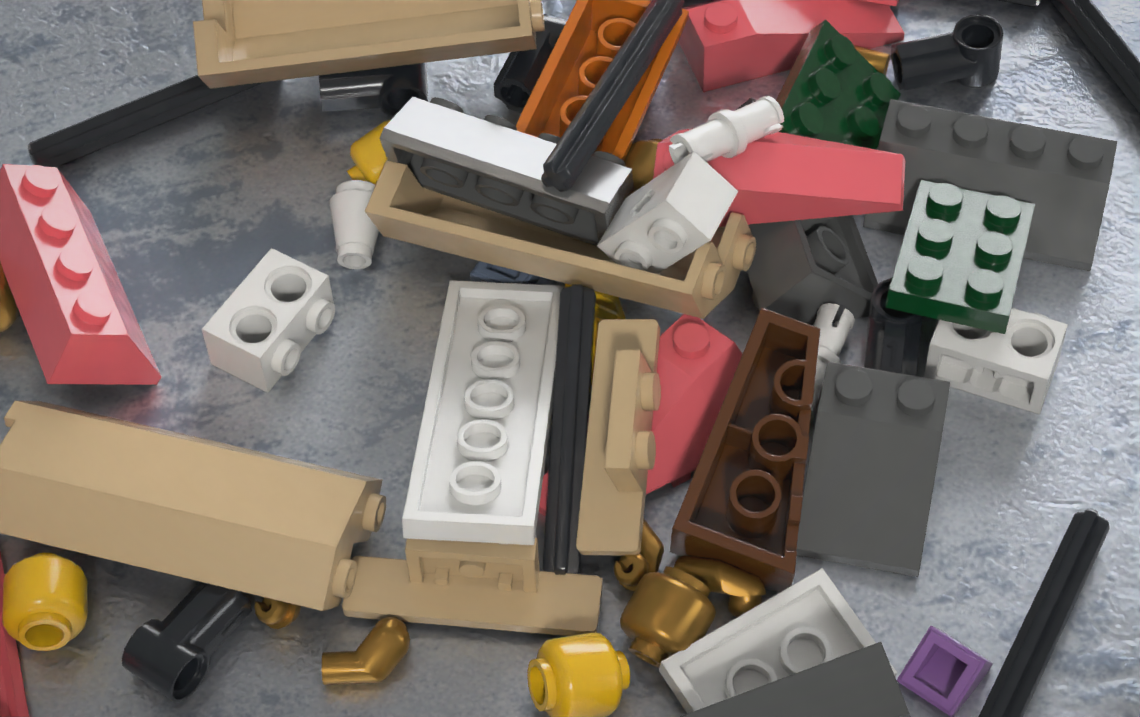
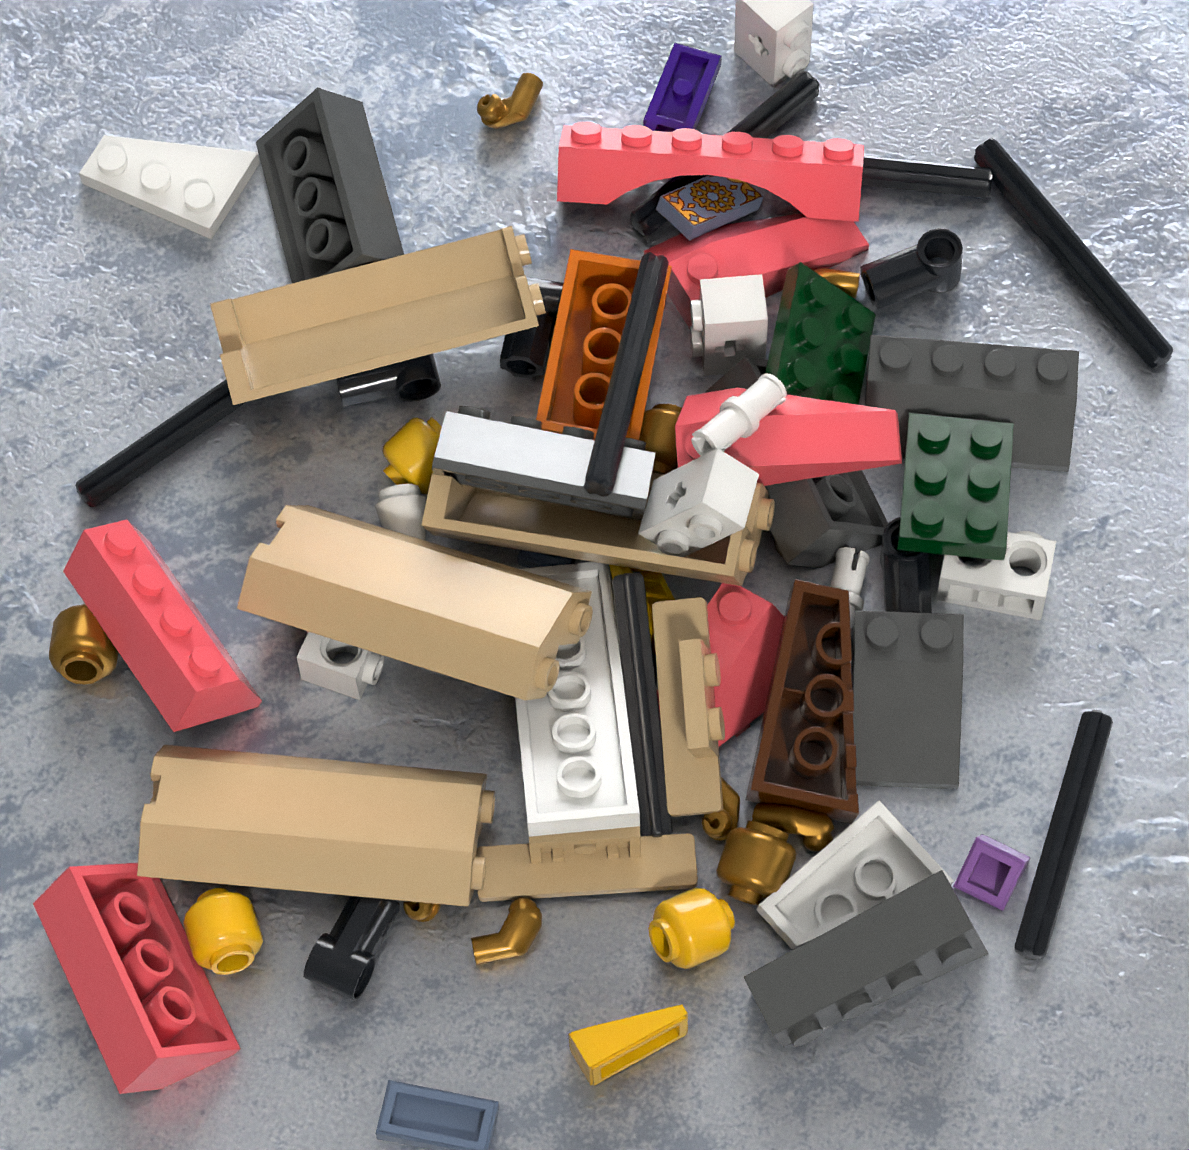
camera: 10 degrees left, 10 degrees up
none -> tan panel [237,505,593,701]
none -> white brick [690,274,768,376]

